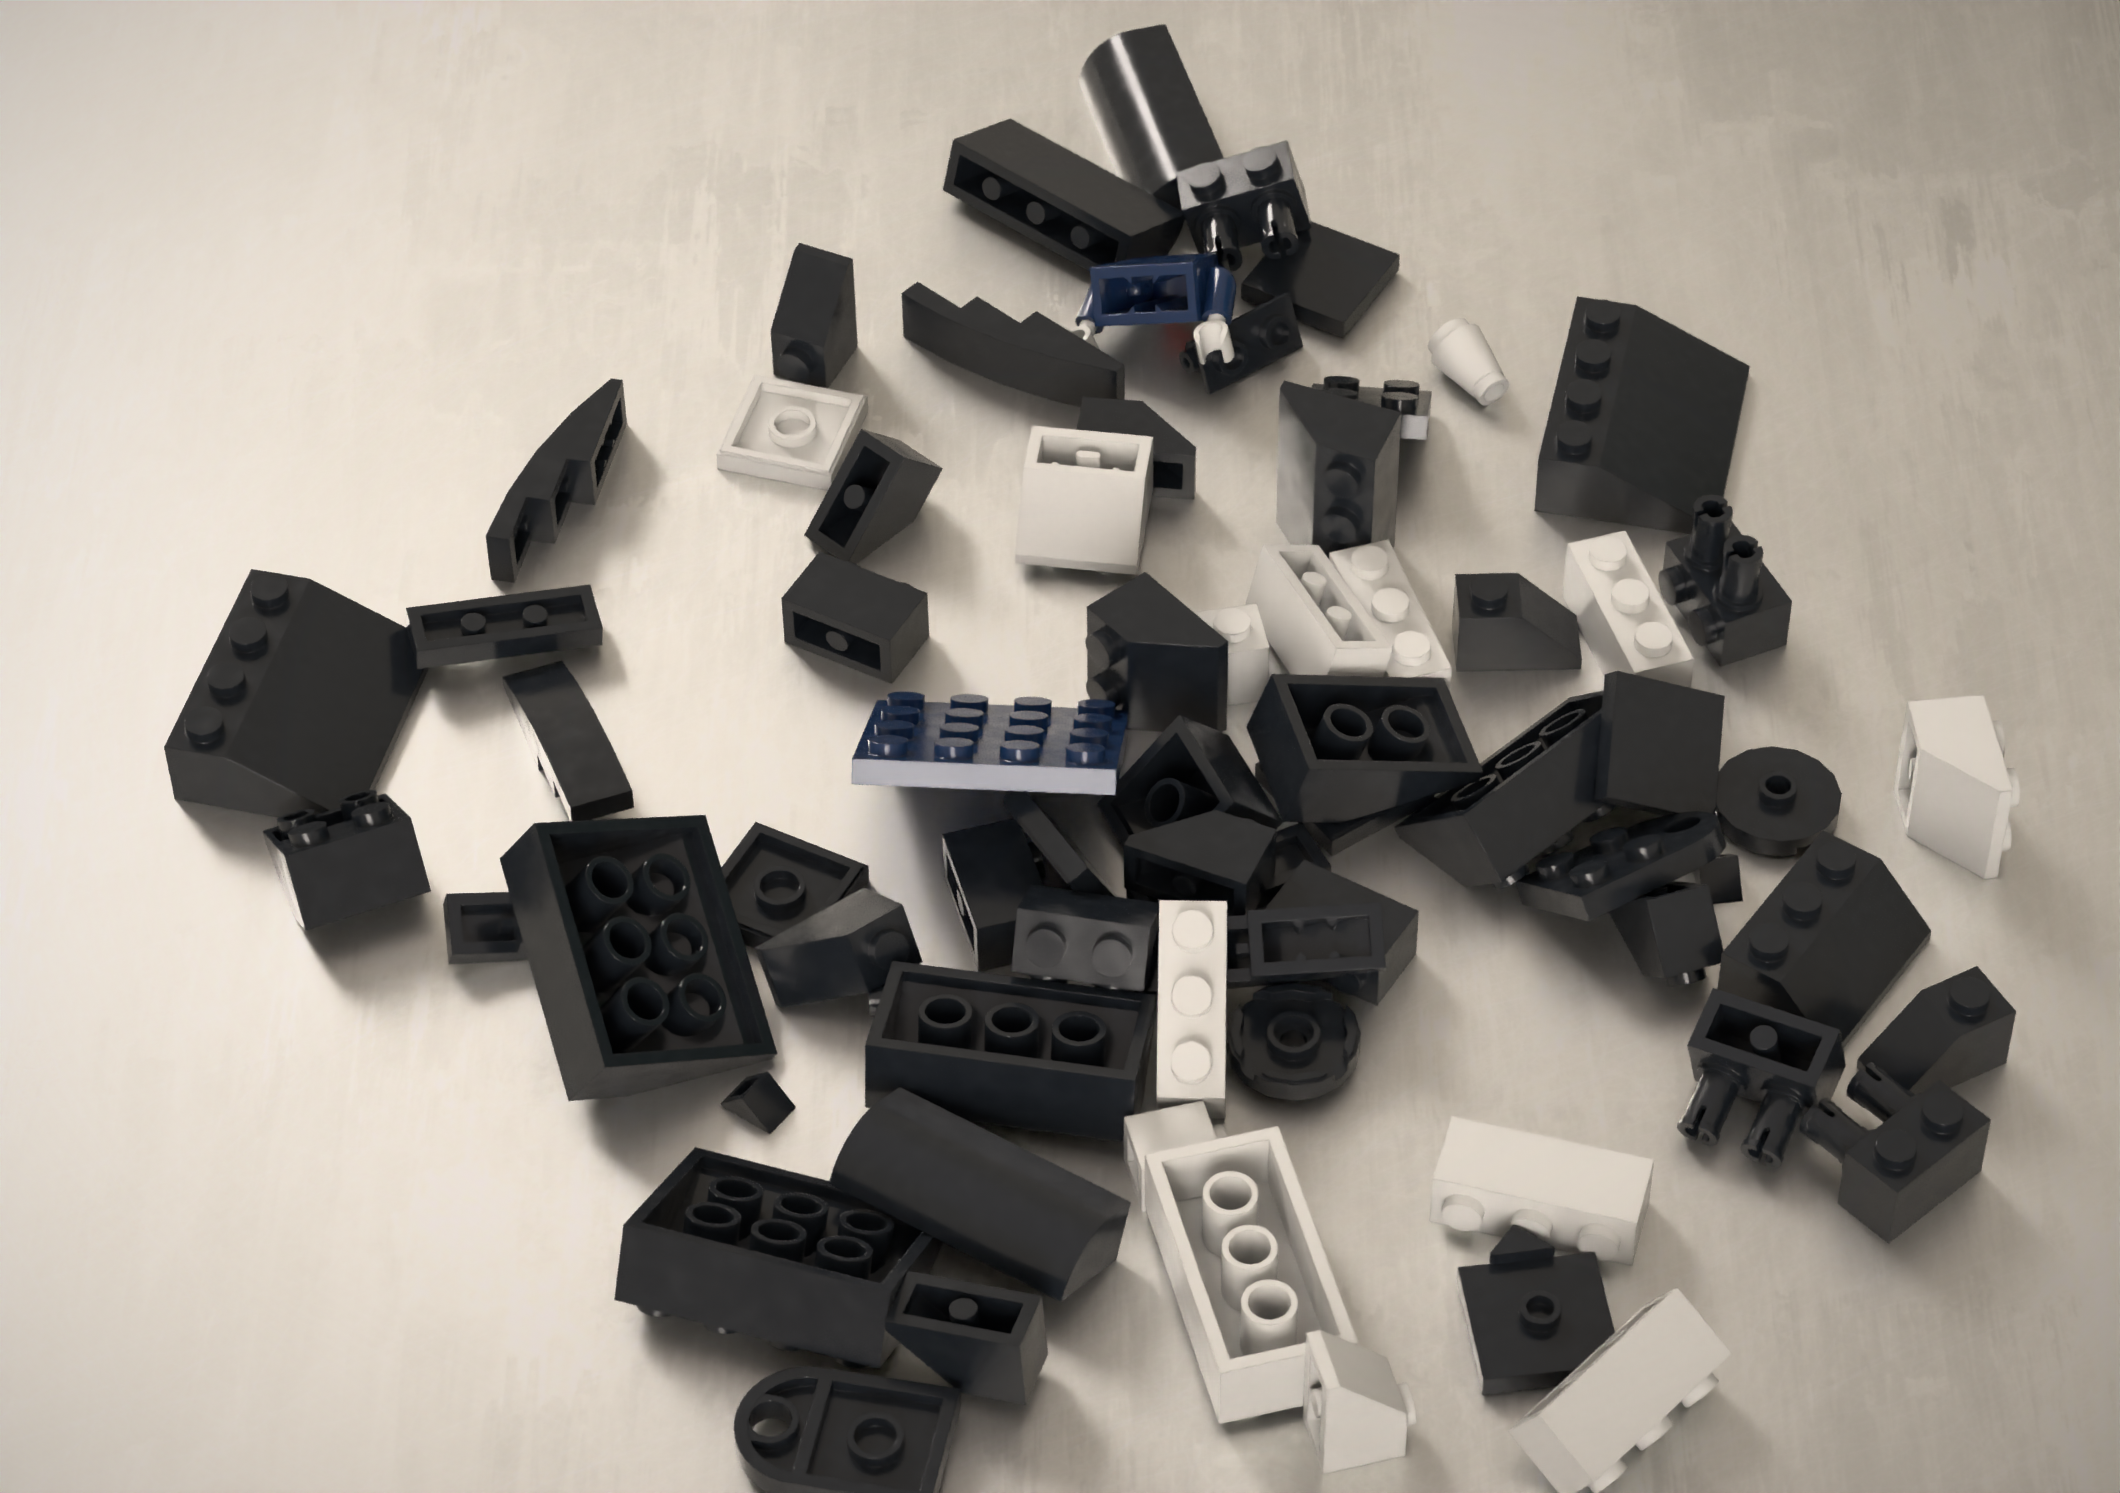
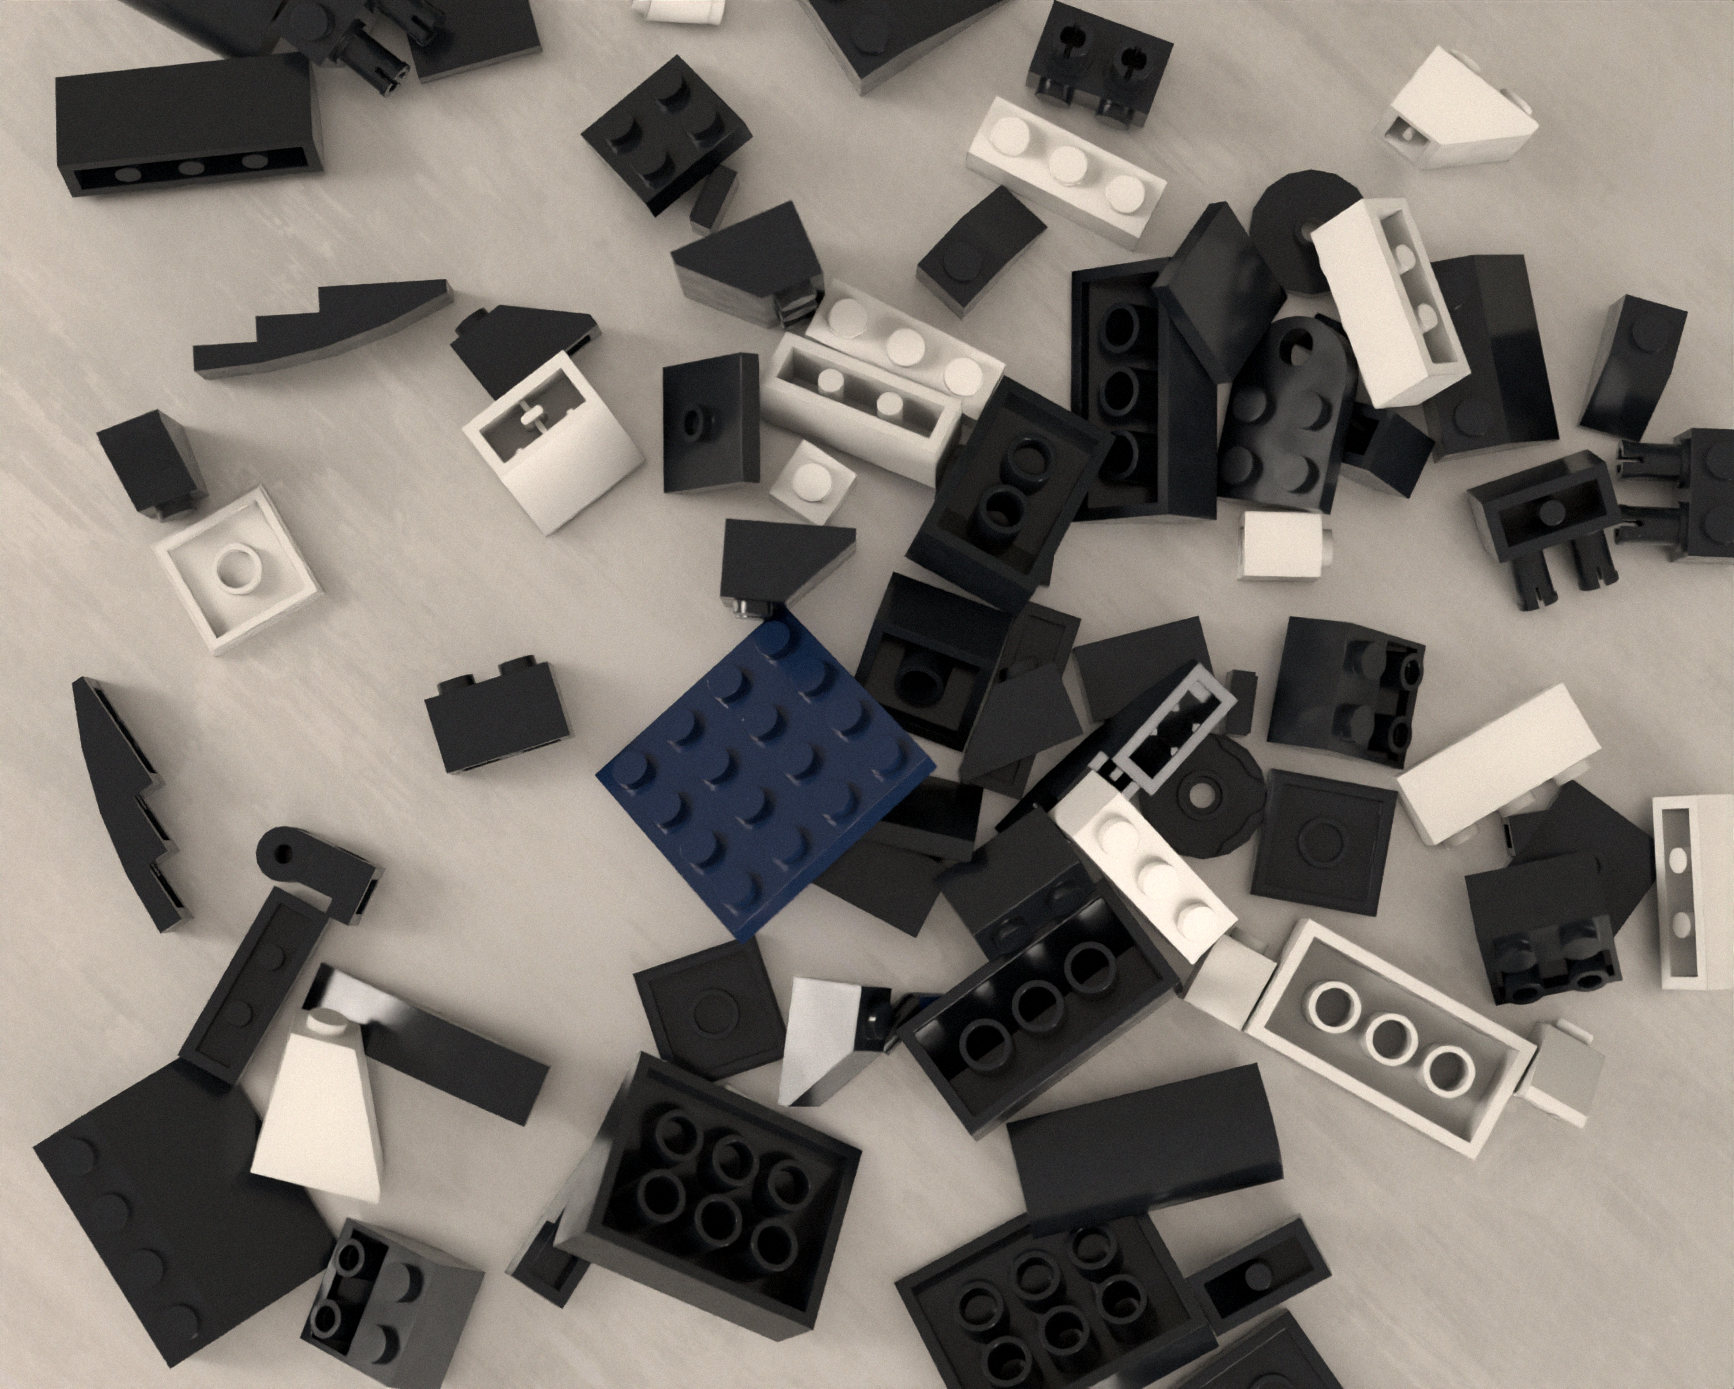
camera: 50 degrees left, 40 degrees up
black piece [721,1071,796,1134] -> none
black slope [804,429,943,564] -> none
dark blue torso [1068,253,1236,364] -> none
black hinge [1179,292,1303,395] -> none
none -> white slope [251,1008,384,1204]
none -> black leg [256,826,386,926]
none -> black plate [663,352,760,495]
none -> black tile [1219,669,1258,738]
none -> white brick [1237,511,1333,582]
none -> black plate [1247,768,1398,917]
none -> black slope [1266,616,1426,770]
none -> white brick [1310,197,1471,409]
none -> black slope [1464,849,1623,1006]

